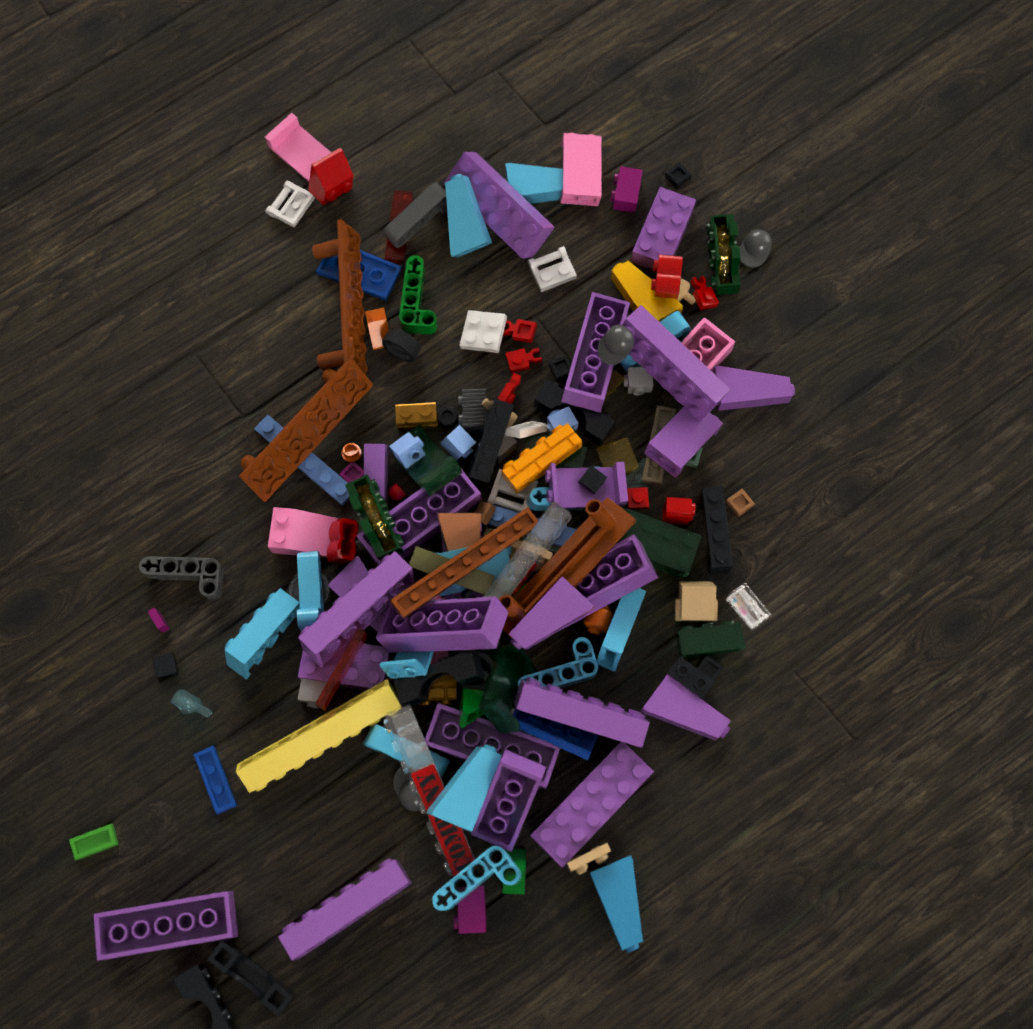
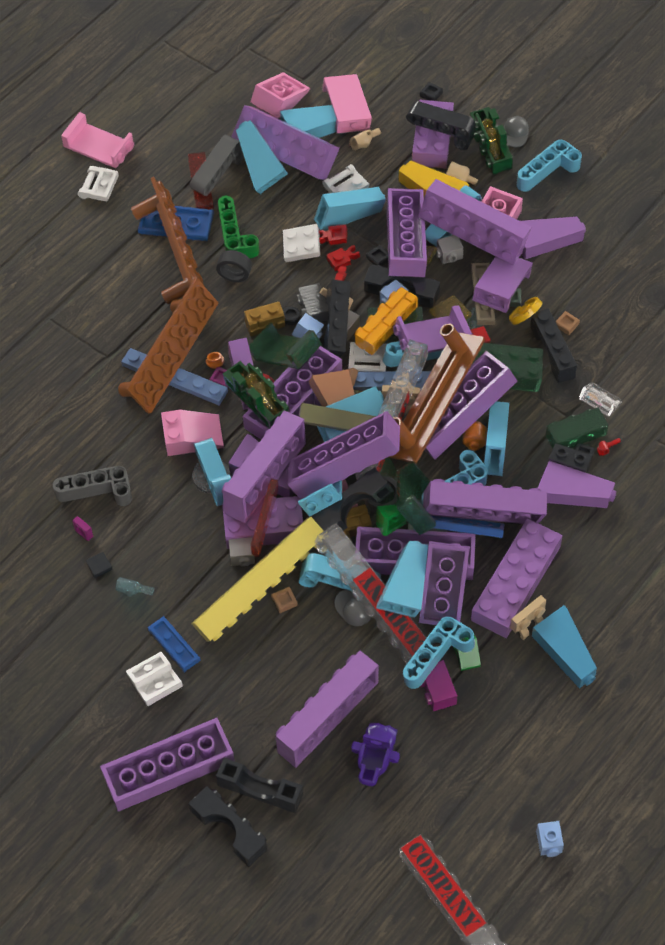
camera: 15 degrees left, 15 degrees down
bright green tile [69,824,119,861] -> none
medium azure wedge [225,588,300,680] -> none
red slope [308,148,354,205] -> none
red brick [327,518,358,565] -> none
orange slope [365,308,389,350] -> none
light blue brick [389,432,426,469] -> none
dark orange plate [390,507,541,619] -> none
white tile [505,421,547,438] -> none
medium lavender slope [509,577,595,650] -> none
black tile [578,465,607,495] -> none
dark grey cap [598,325,634,365] -> none
magenta brick [610,166,643,213] -> none
red brick [651,254,683,299] -> none
red brick [662,497,696,525] -> none
tan plate [675,581,718,621] -> none
red plate [690,276,719,310] -> none
none -> white slope [126,652,183,706]
none -> bright pink slope [251,72,310,119]
none -> medium nougat tile [271,587,298,613]
none -> medium azure slope [314,187,386,231]
none -> tan piece [350,128,381,150]
none -> dark purple piece [352,723,400,786]
none -> black beam [406,101,475,151]
none -> yellow tile [509,297,542,325]
none -> medium azure beam [517,140,582,192]
none -> red hand [597,438,621,456]

